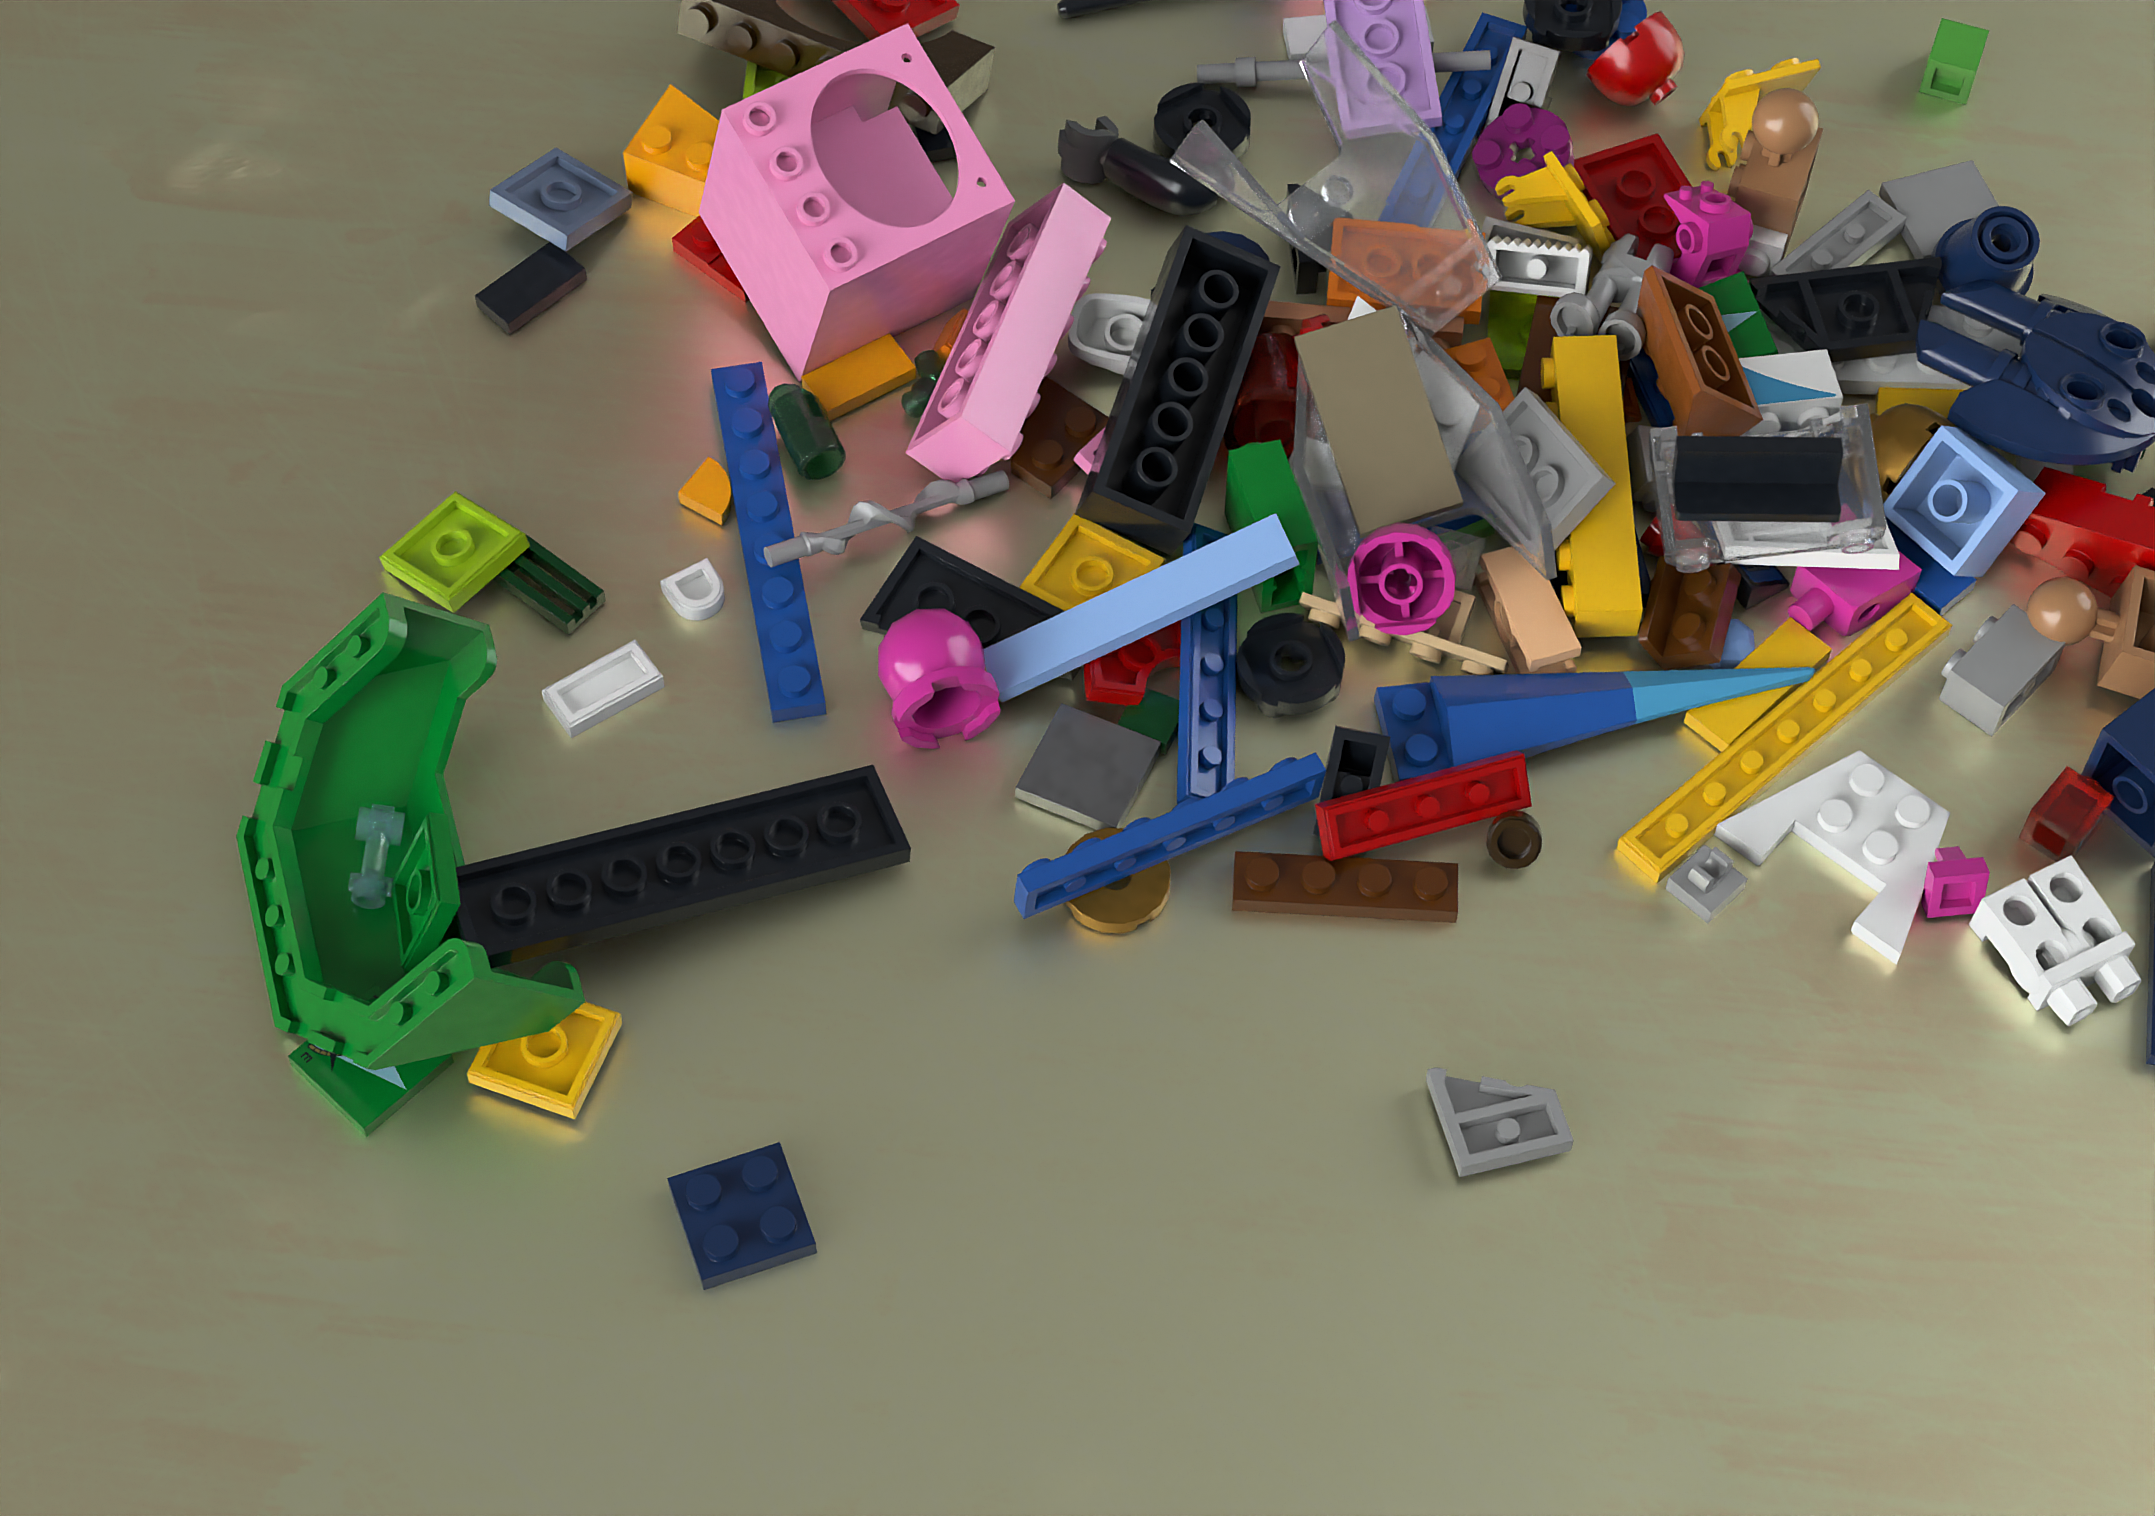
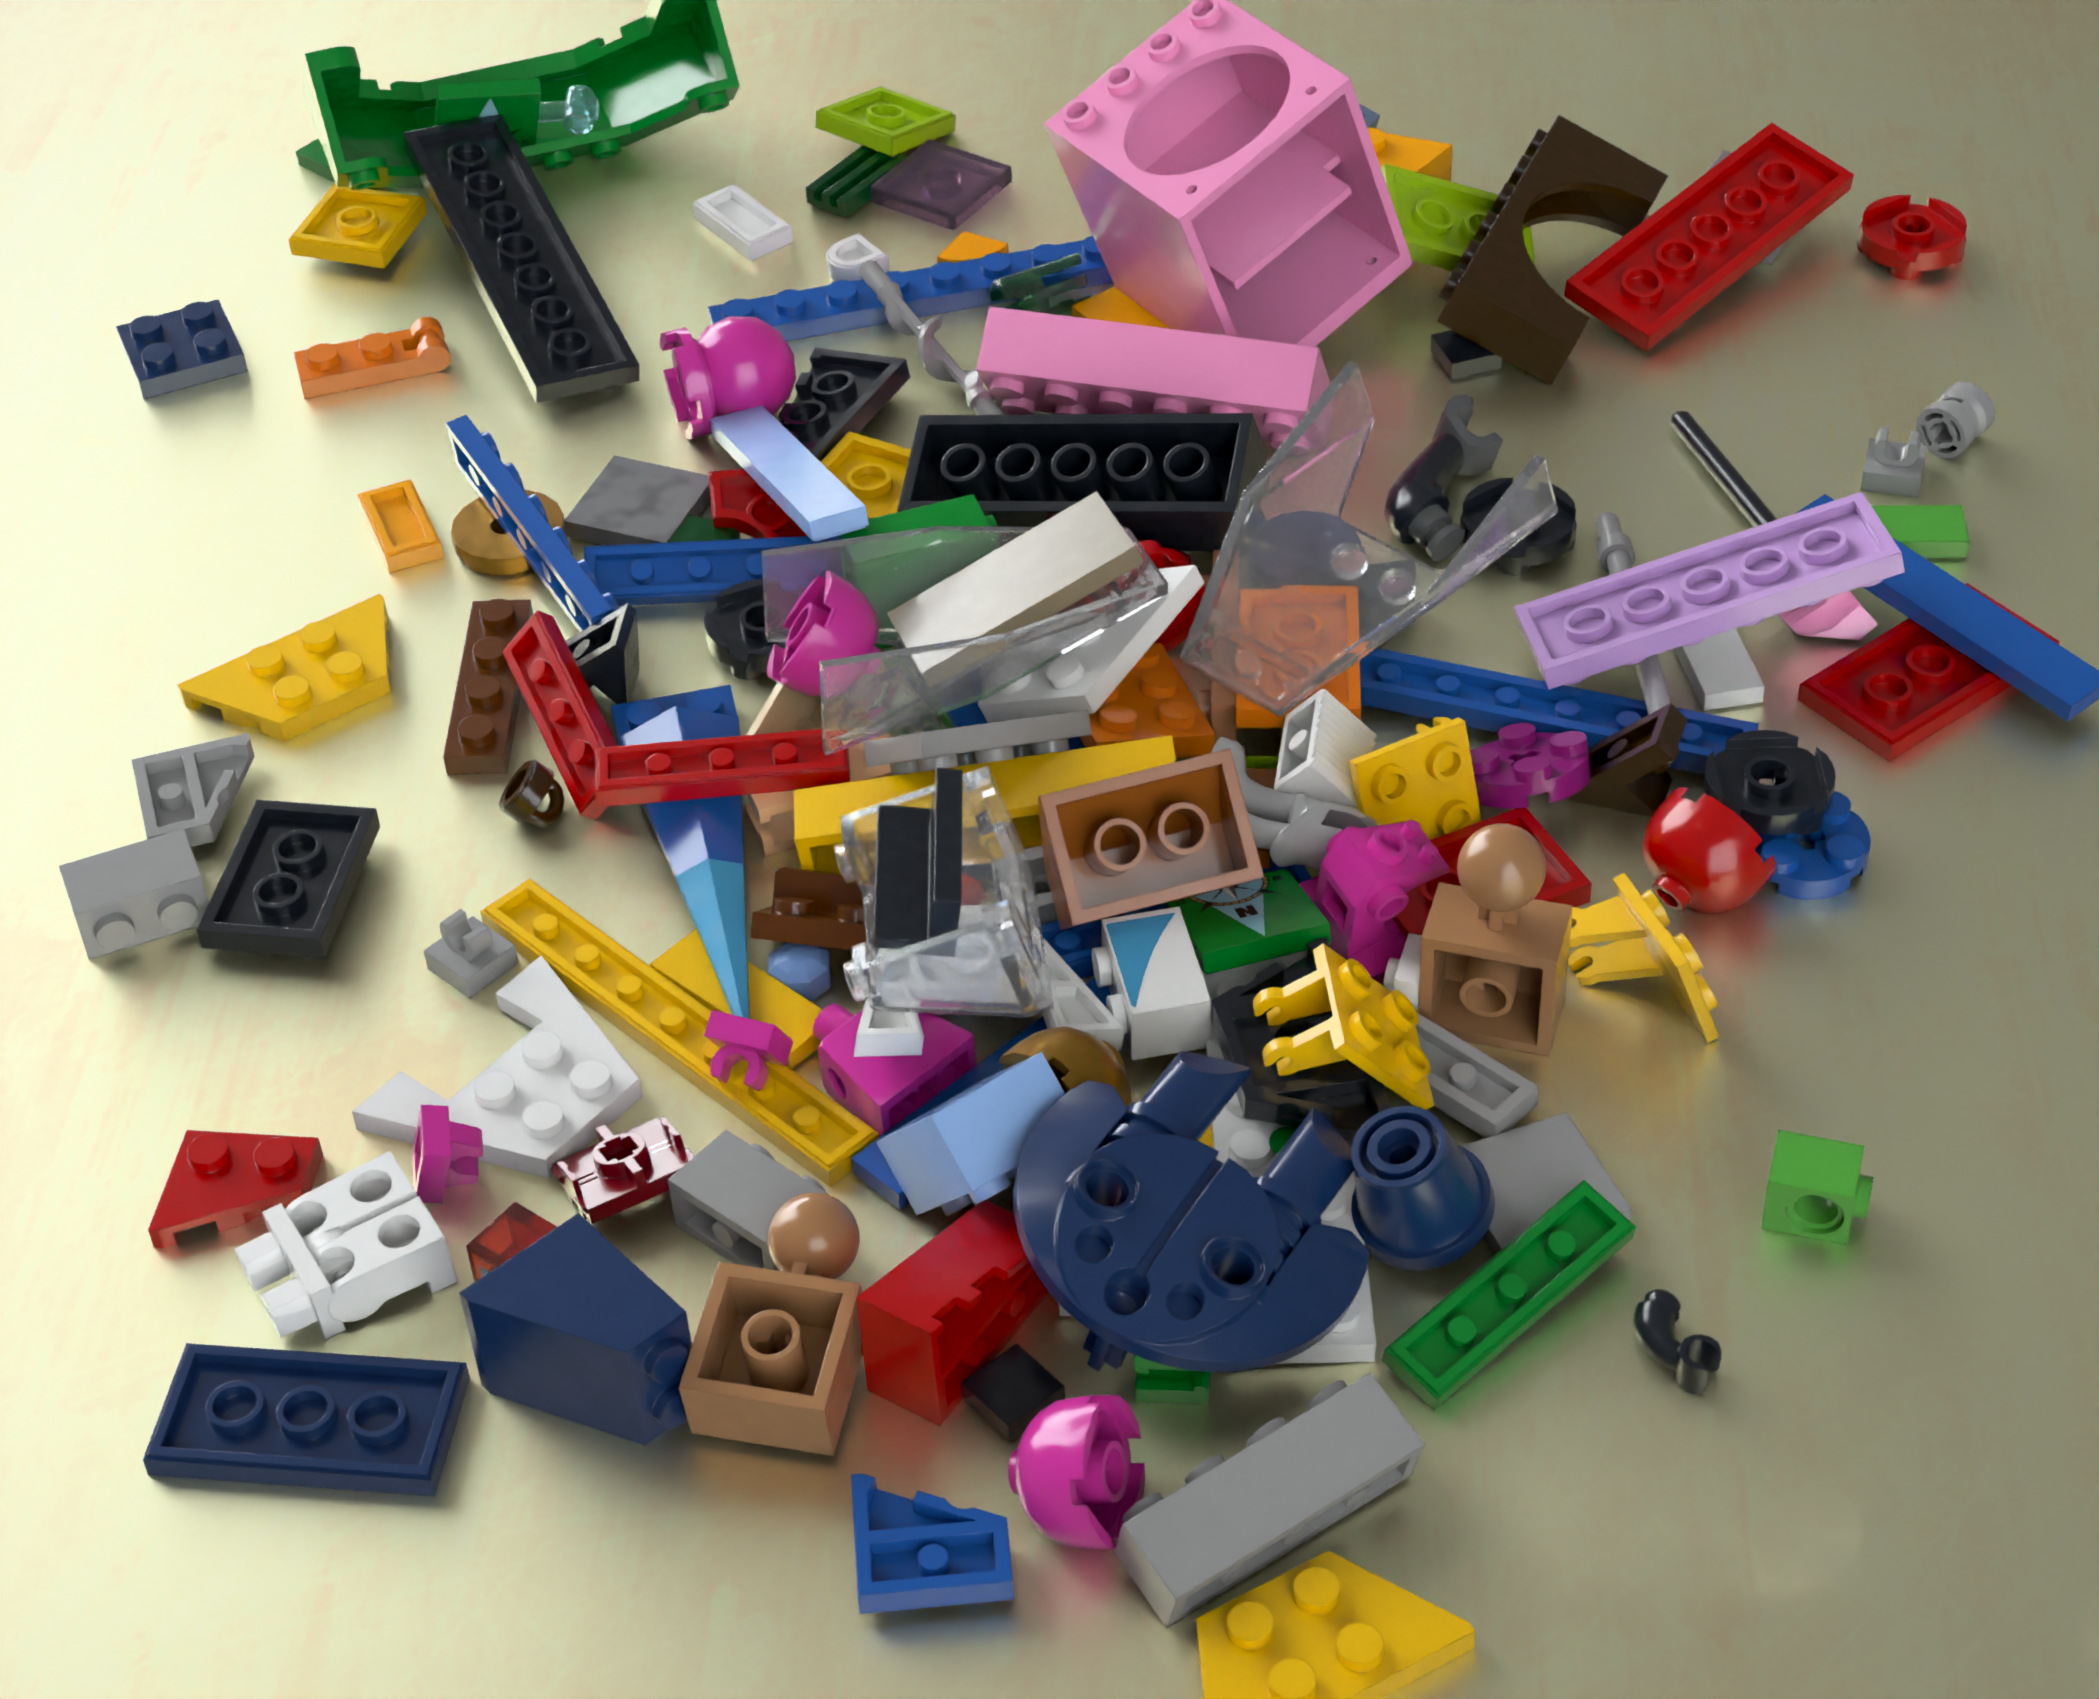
camera: 90 degrees right, 15 degrees down
none -> light grey brick [59,828,209,960]
none -> red wing [148,1130,323,1248]
none -> yellow wing [177,594,391,742]
none -> black plate [197,800,380,958]
none -> orange plate [293,317,450,399]
none -> light orange tile [357,480,444,574]
none -> piece [551,1116,695,1224]
none -> red tile [595,727,850,807]
none -> dark pink tile [704,1010,793,1091]
none -> clear purple tile [870,139,1012,230]
none -> yellow plate [1253,943,1434,1110]
none -> green tile [1381,1180,1636,1411]
none -> black arm [1633,1289,1722,1395]

